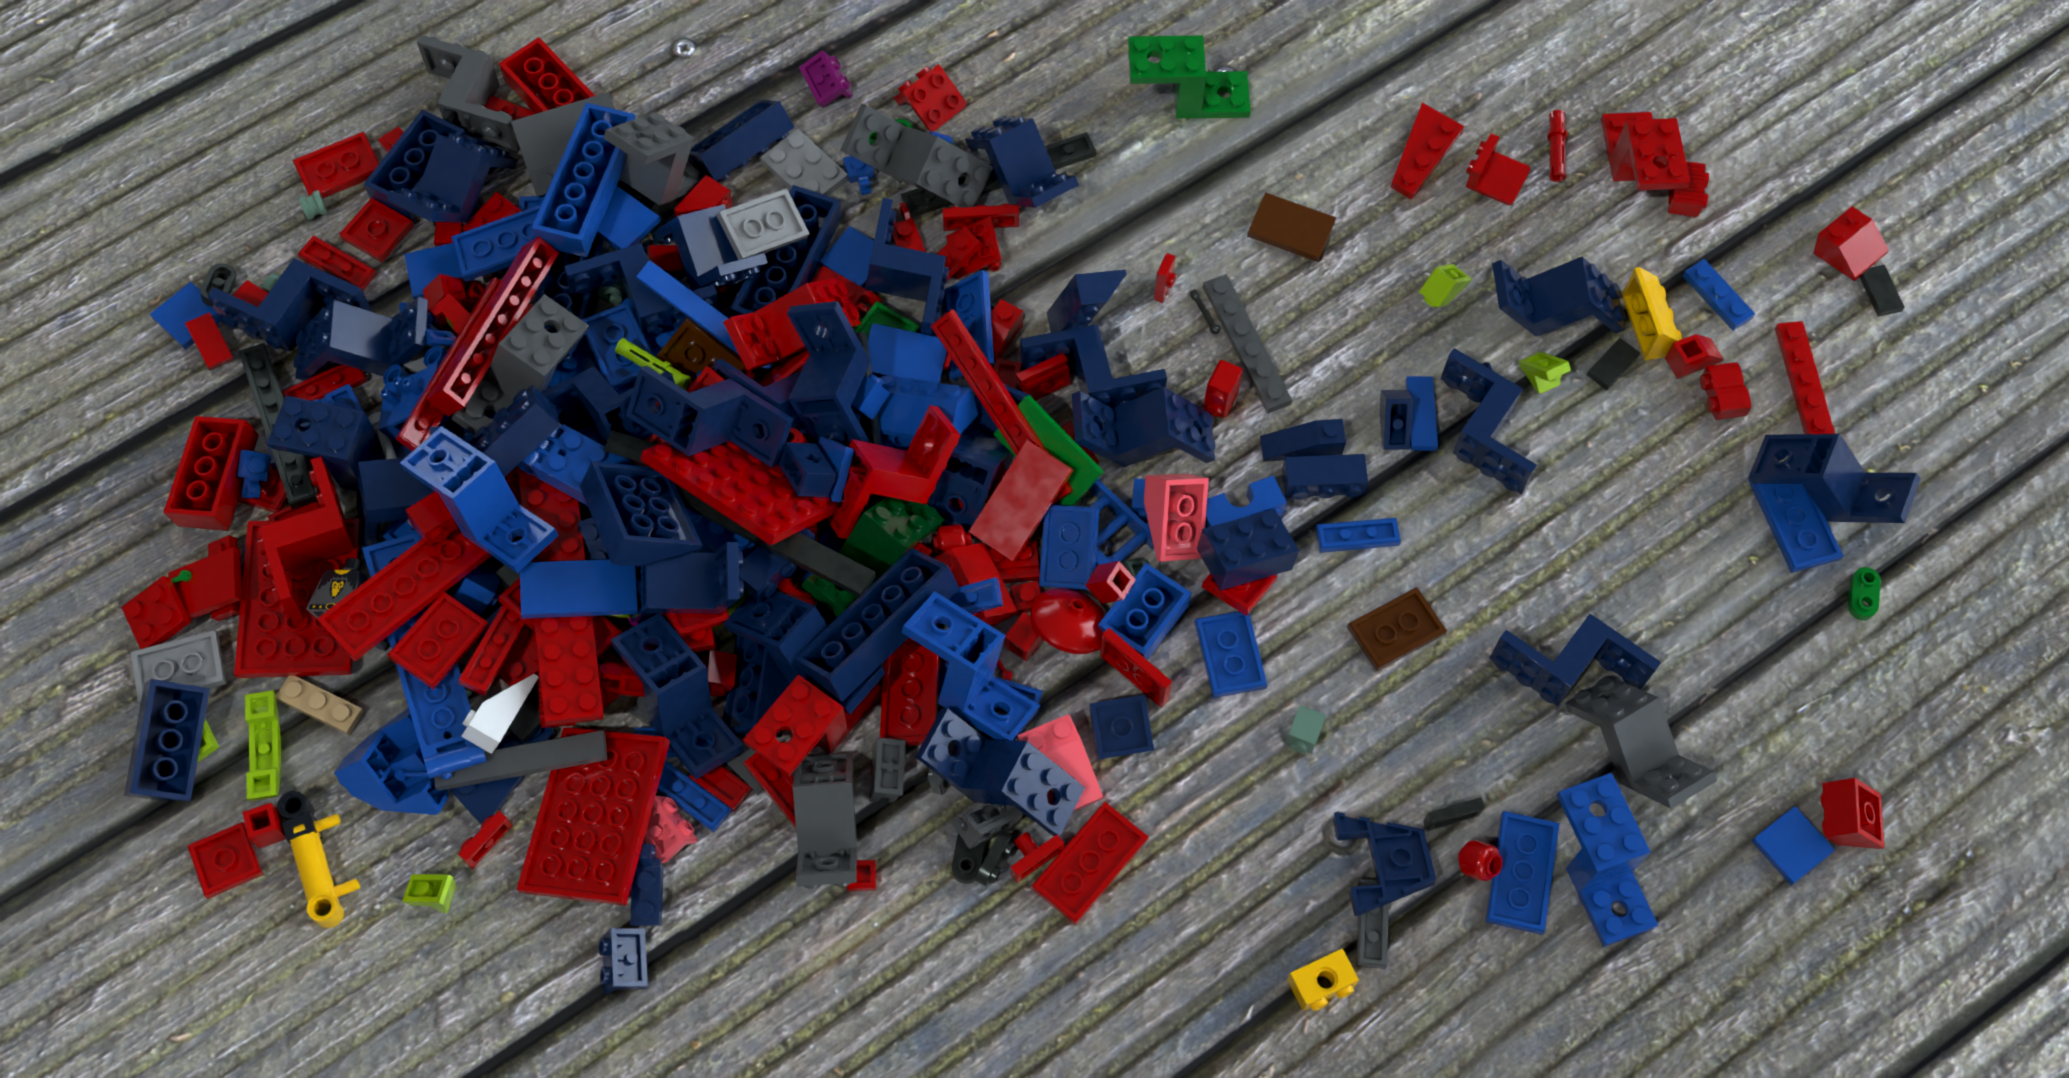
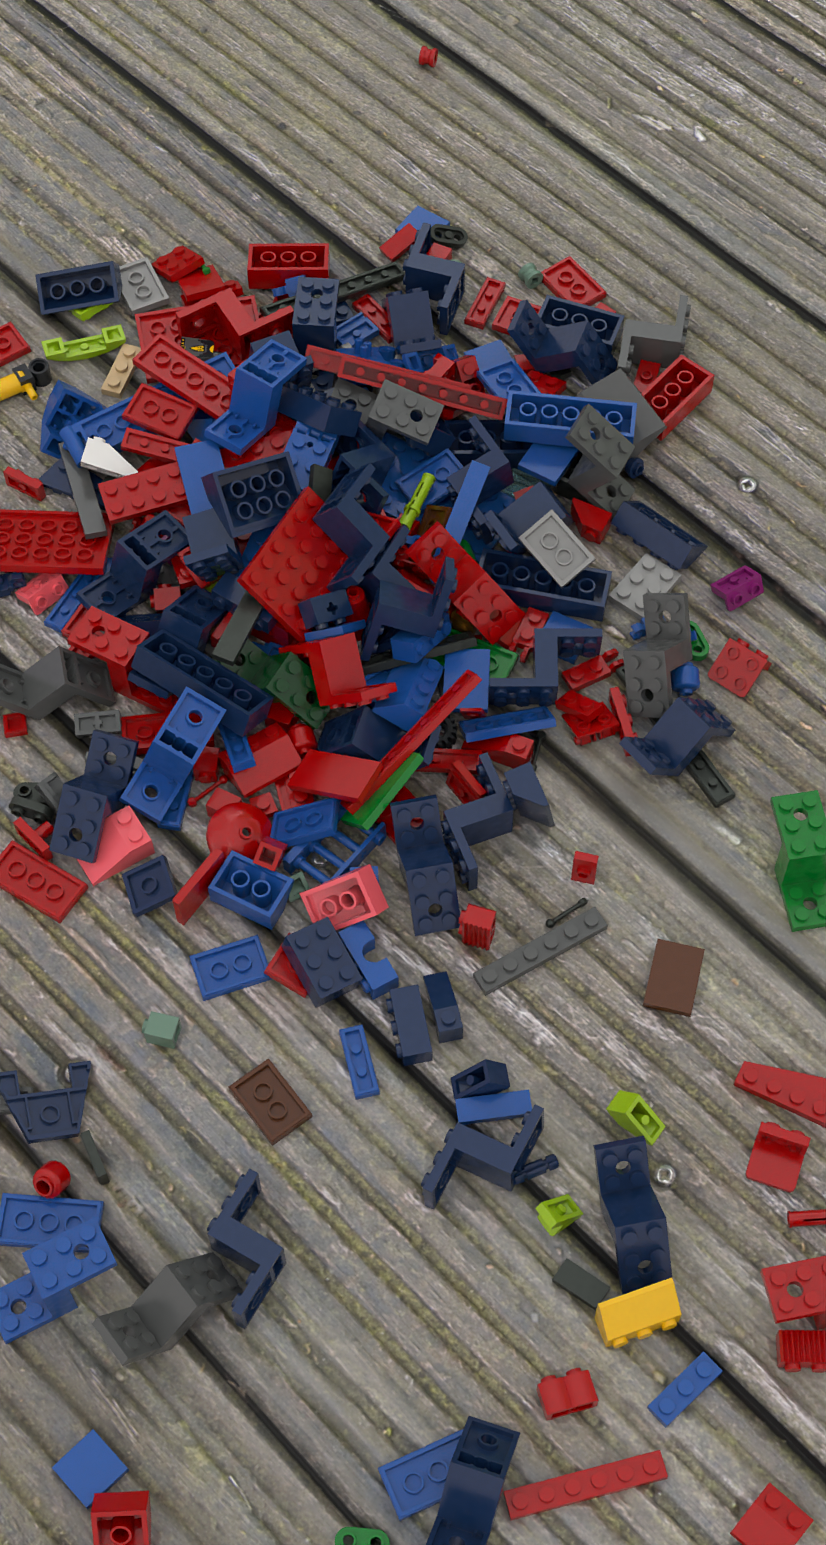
camera: 85 degrees right, 5 degrees down
red brick [242,803,286,848] -> none
red slope [1665,334,1724,379] -> none

